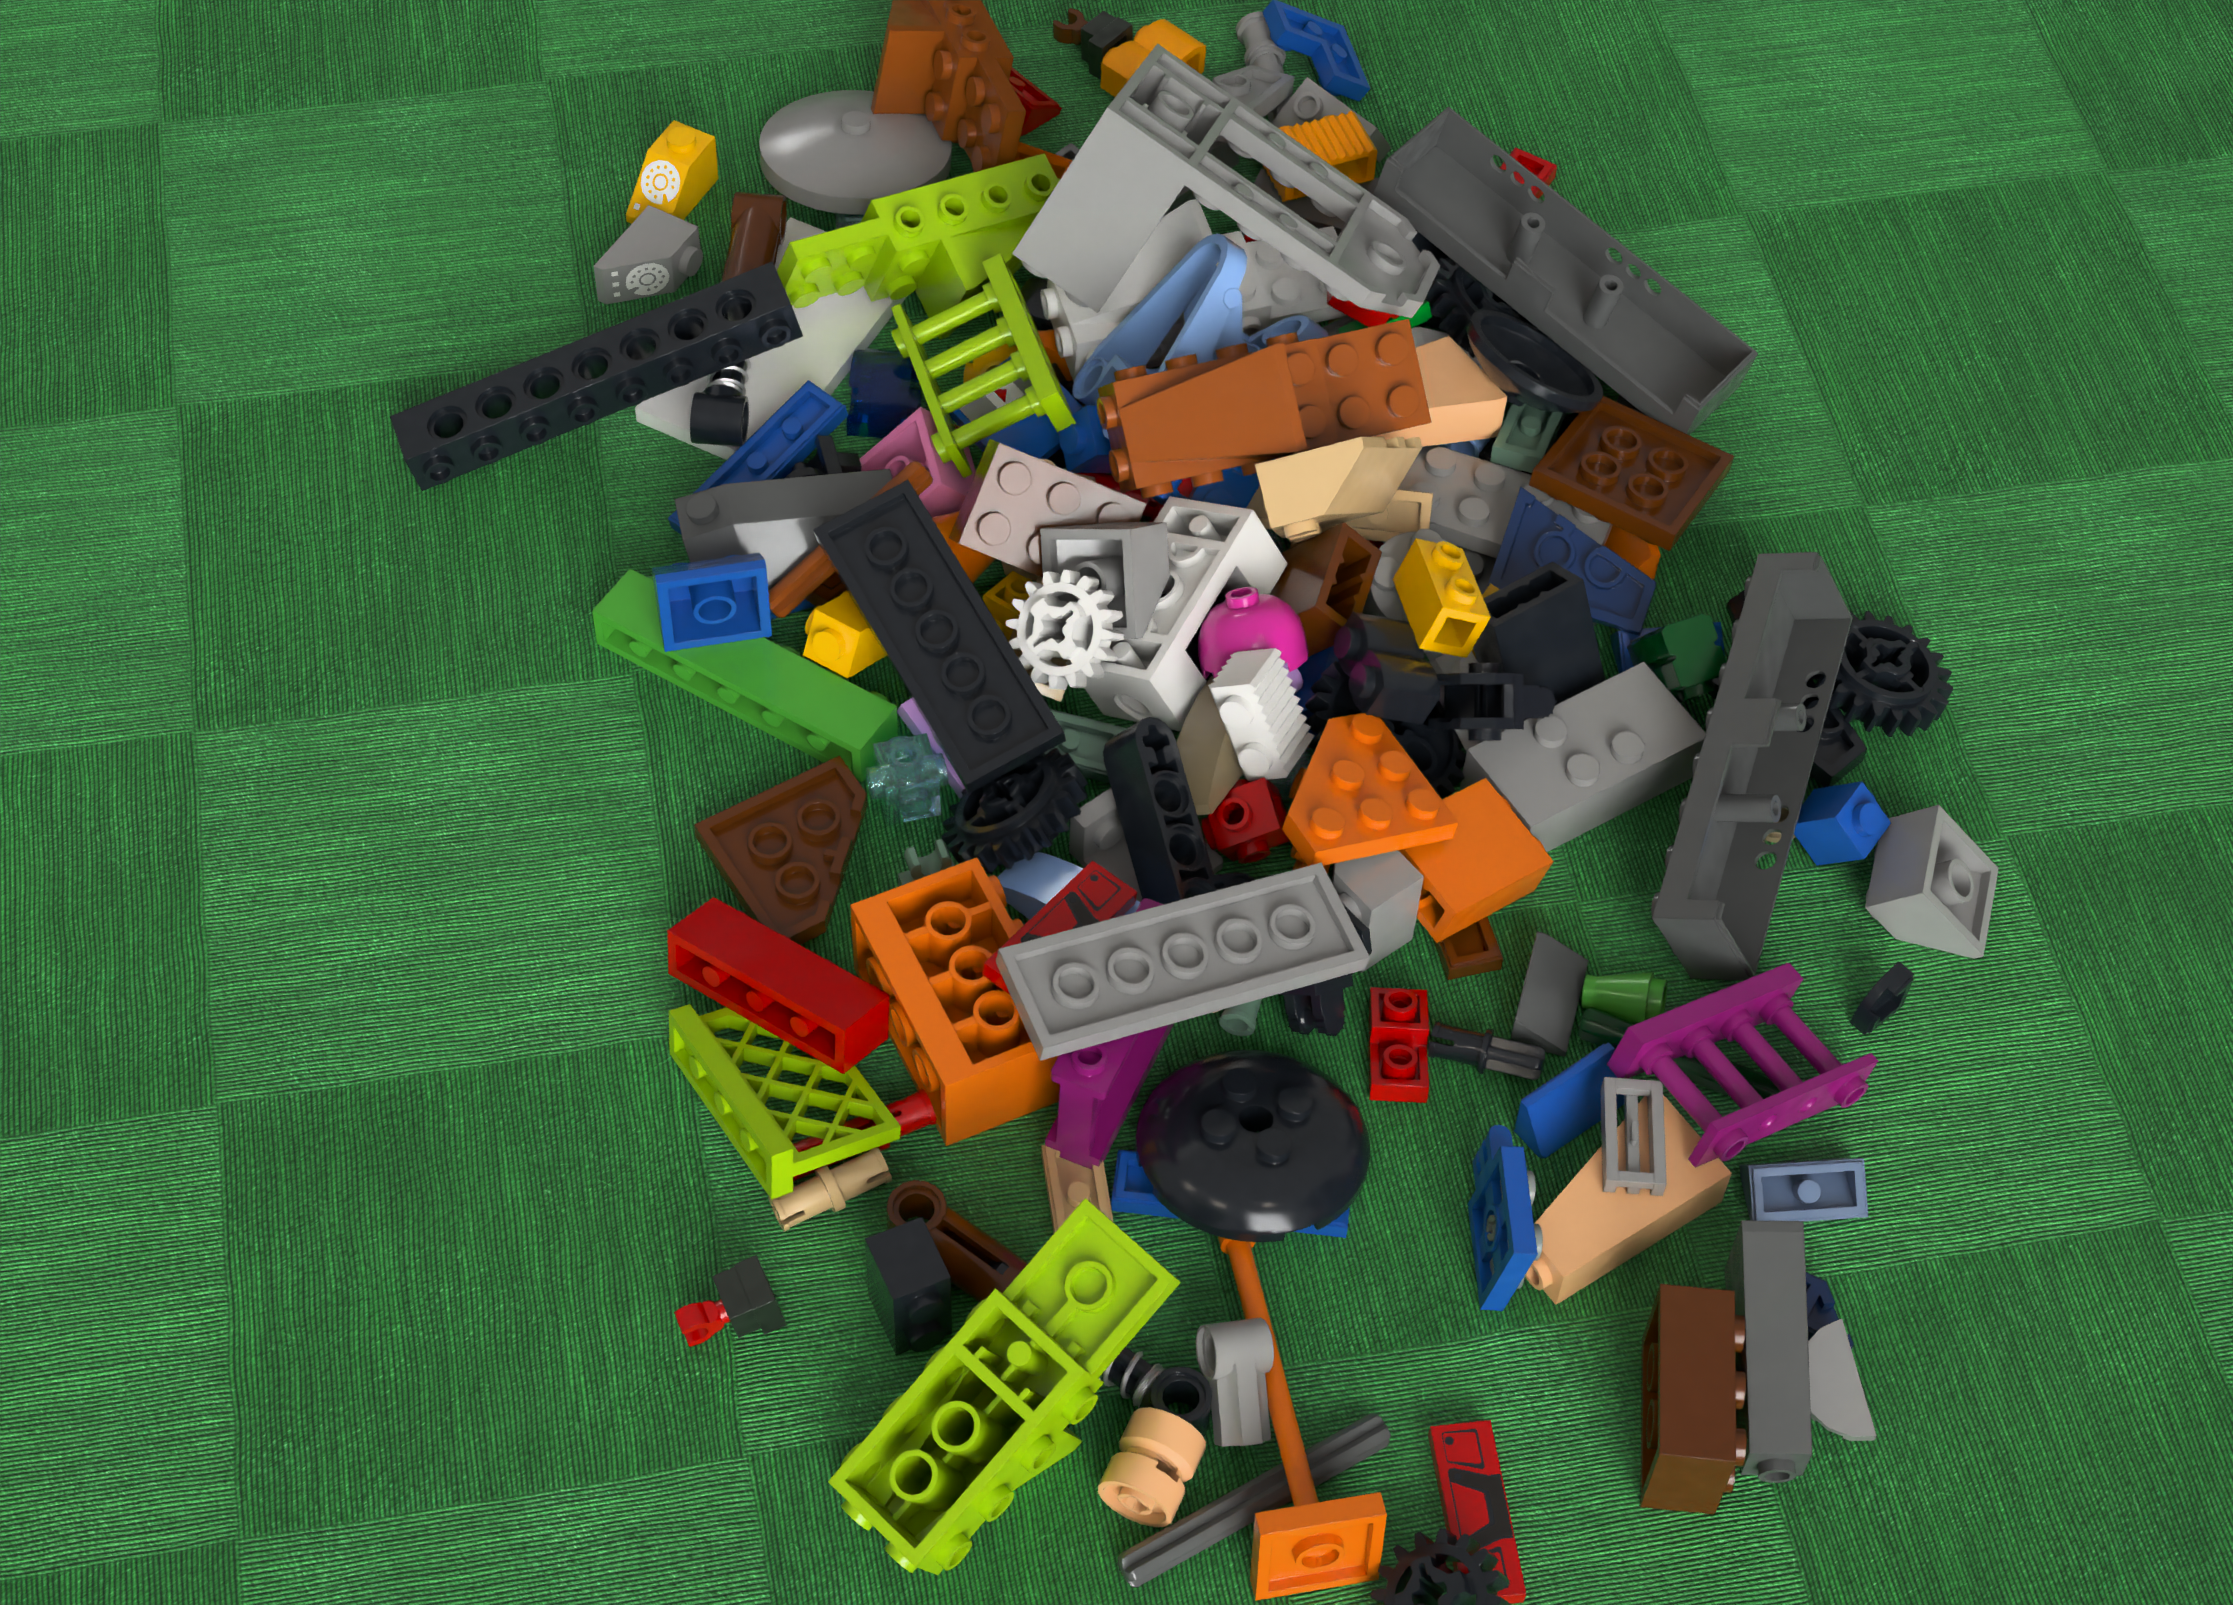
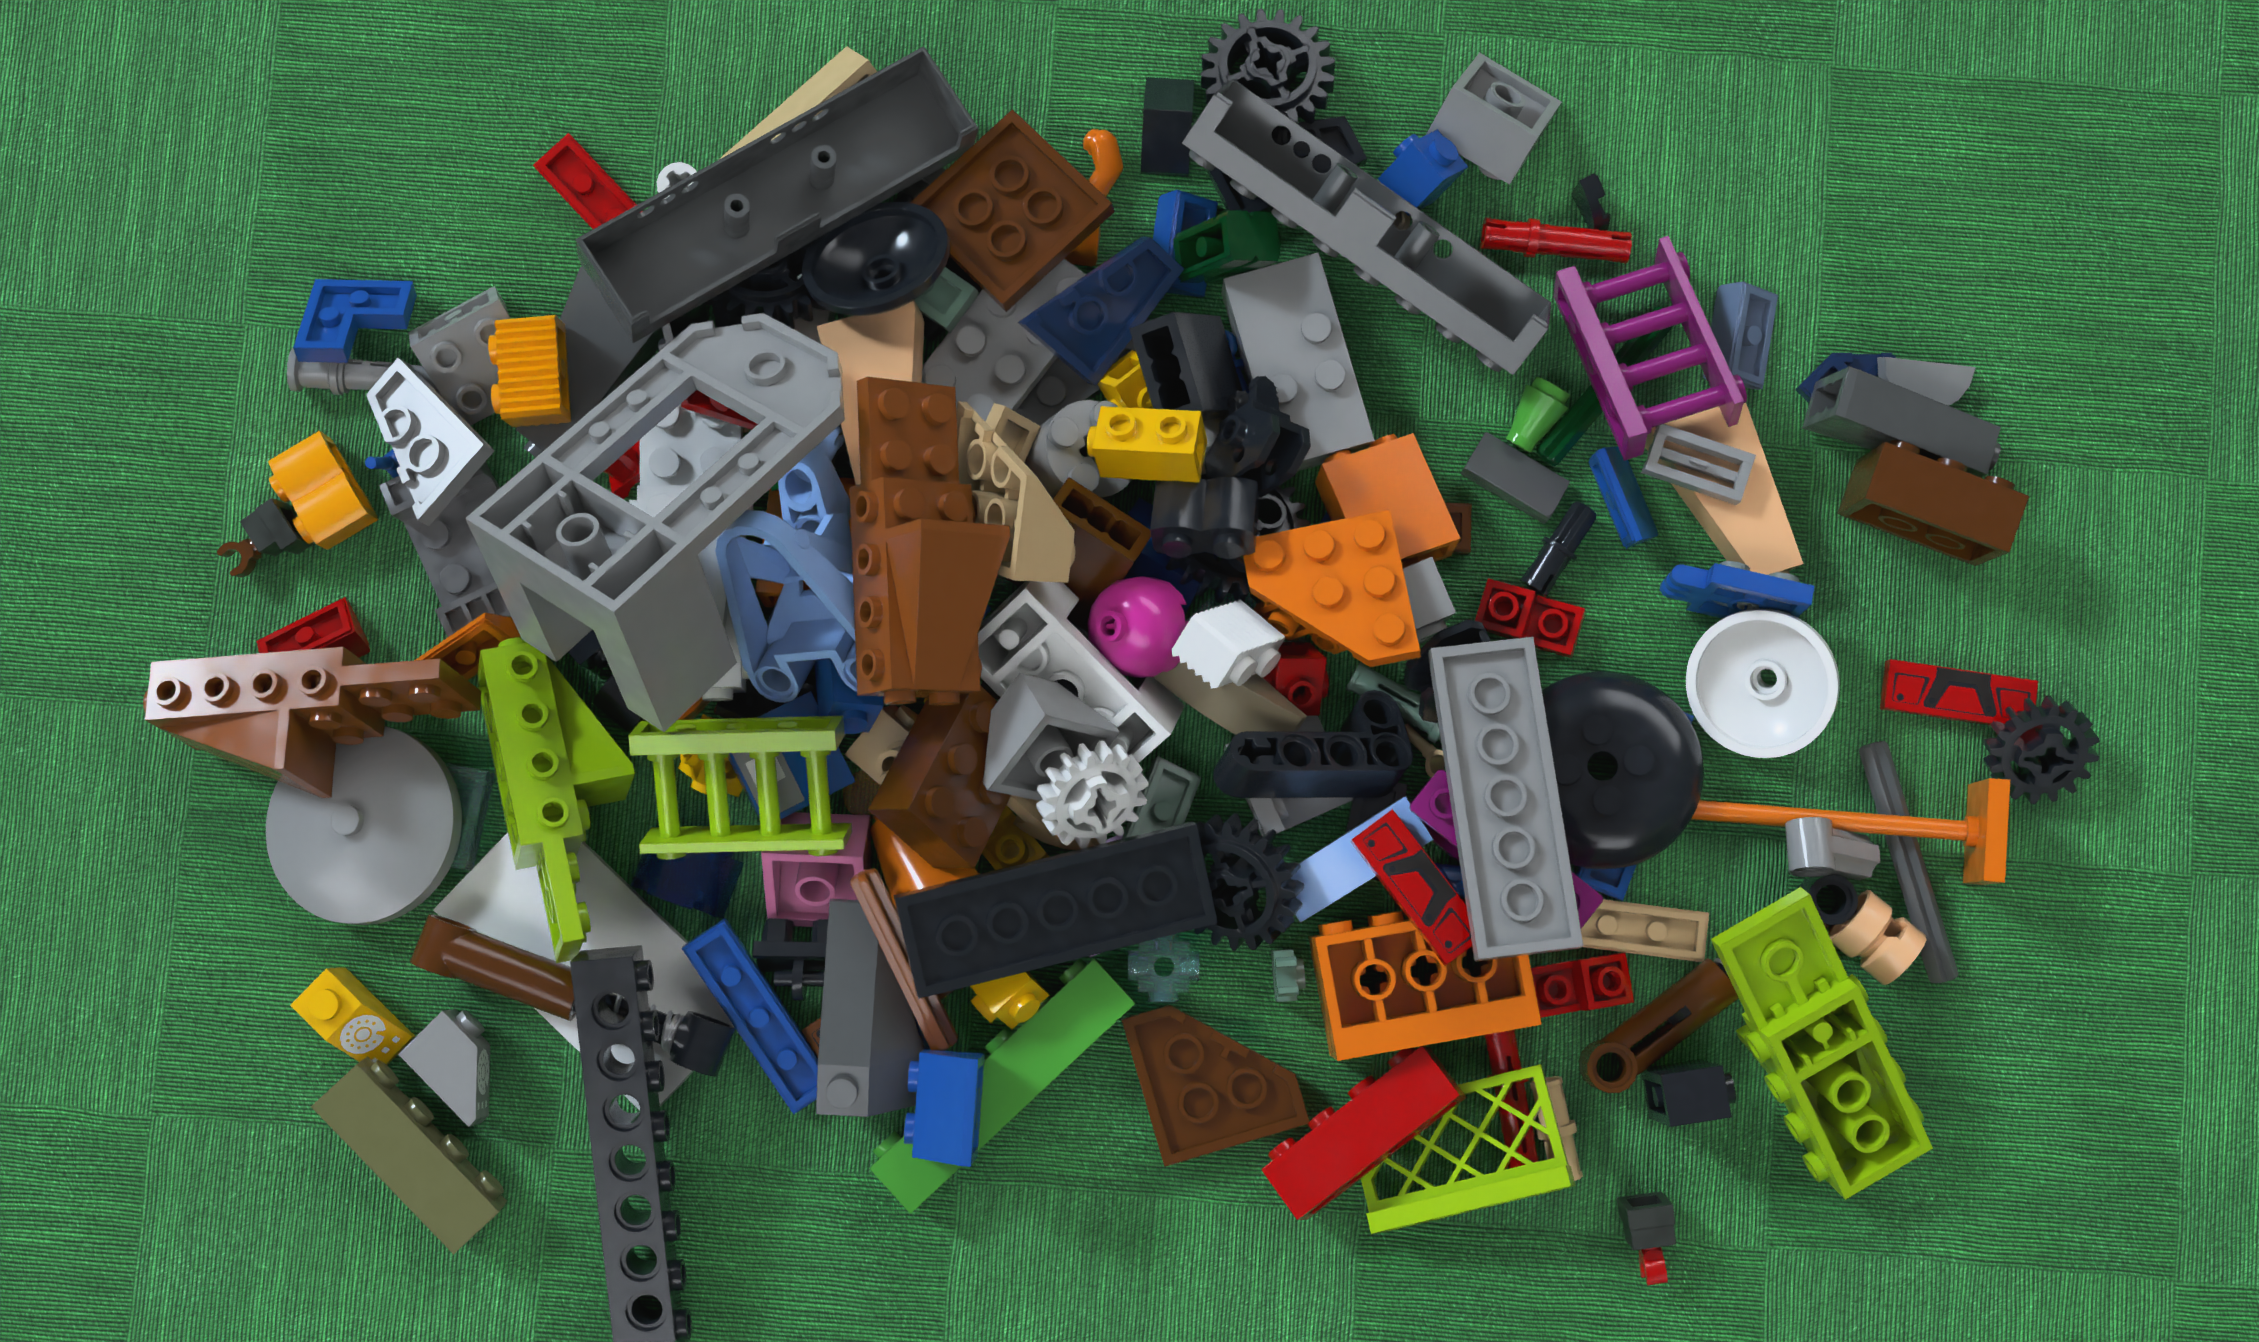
camera: 70 degrees left, 30 degrees up
none -> olive brick [311,1056,507,1255]
none -> orange arm [1083,129,1123,197]
none -> red pin [1480,217,1632,264]
none -> red slope [1531,952,1634,1018]
none -> white dish [1686,608,1840,758]

